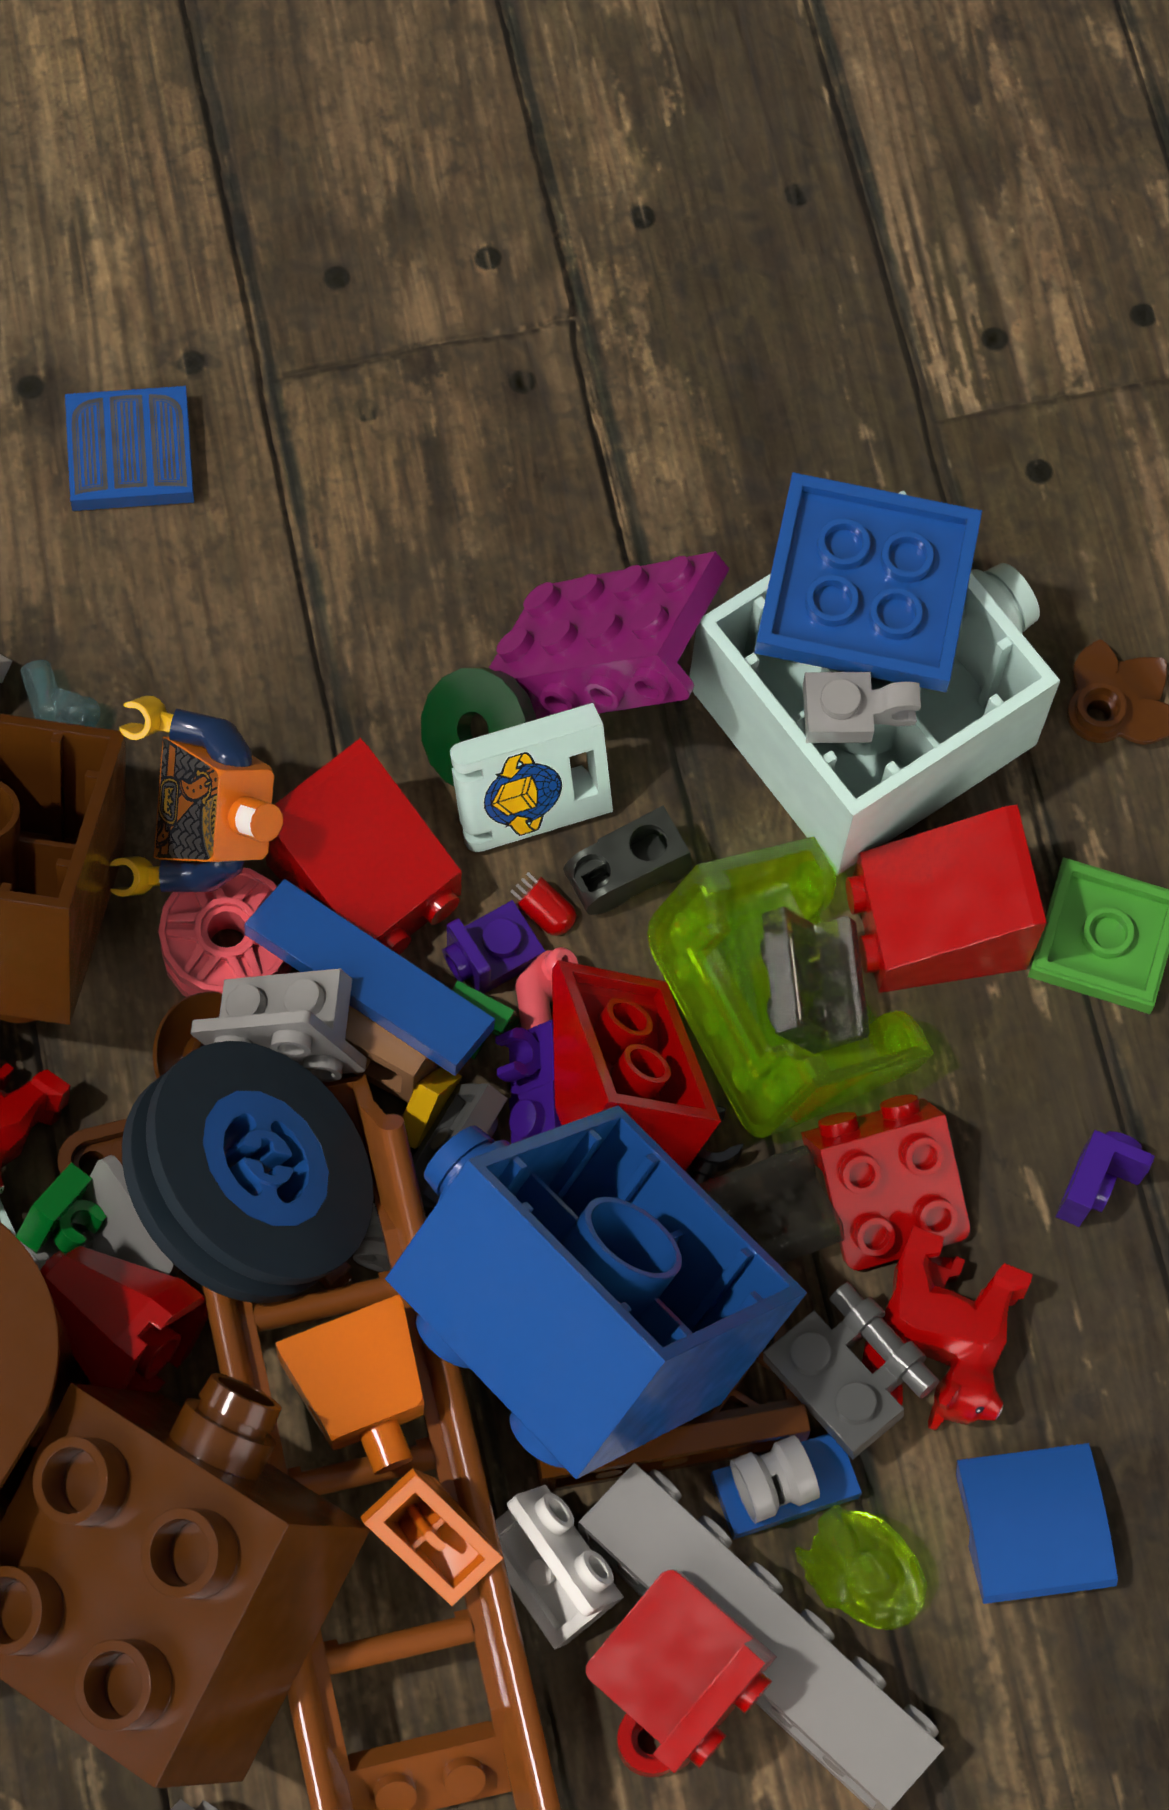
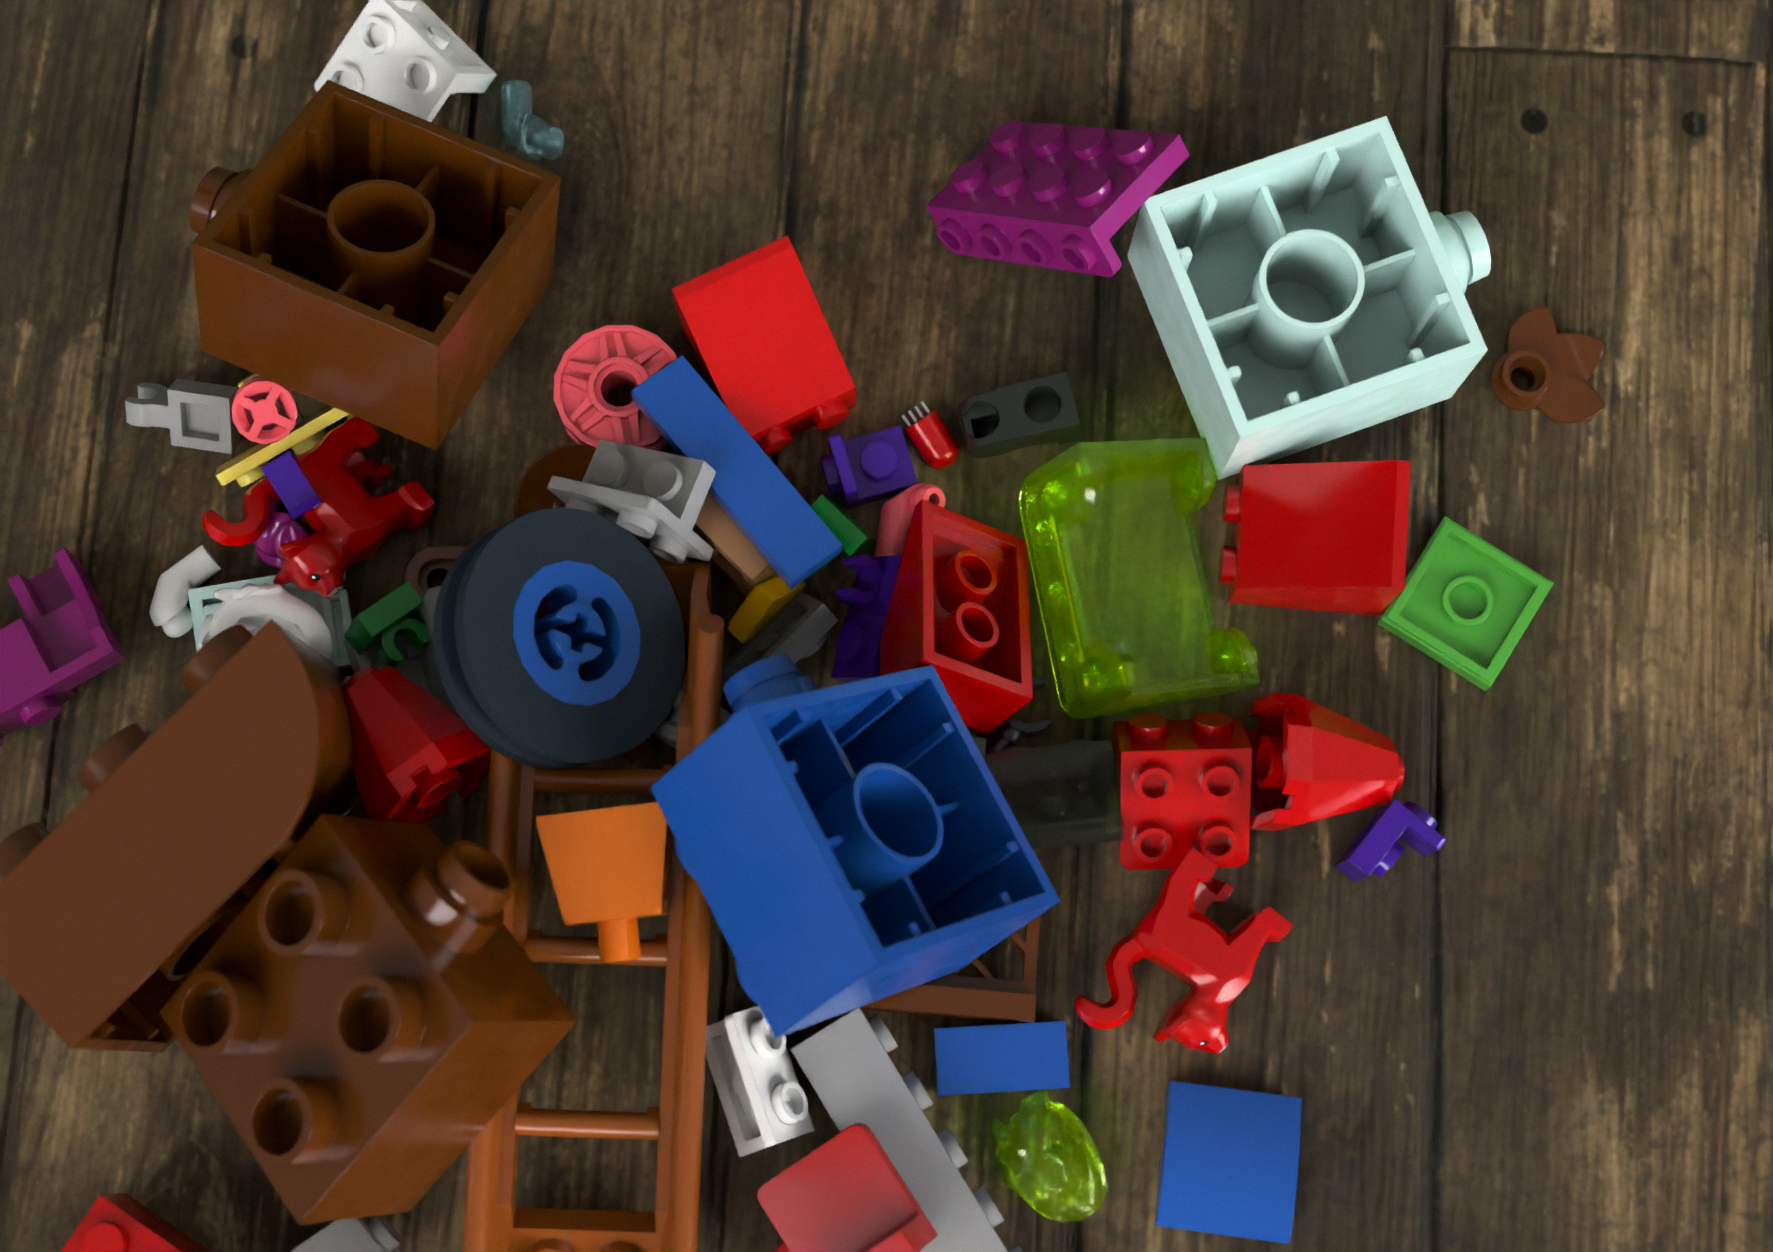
camera: 20 degrees right, 10 degrees up
torso [110,696,283,897] -> none
orange slope [360,1468,503,1606] -> none
dark green tile [421,667,537,786] -> none
light aqua container [450,703,613,852] -> none
light grey wheel [730,1435,820,1524] -> none
blue plate [754,472,982,693] -> none
clear smoke bracket [760,906,870,1054] -> none
dark grey plate [763,1282,939,1460] -> none
light grey plate [803,672,921,743] -> none
none -> red cone [1245,693,1405,831]

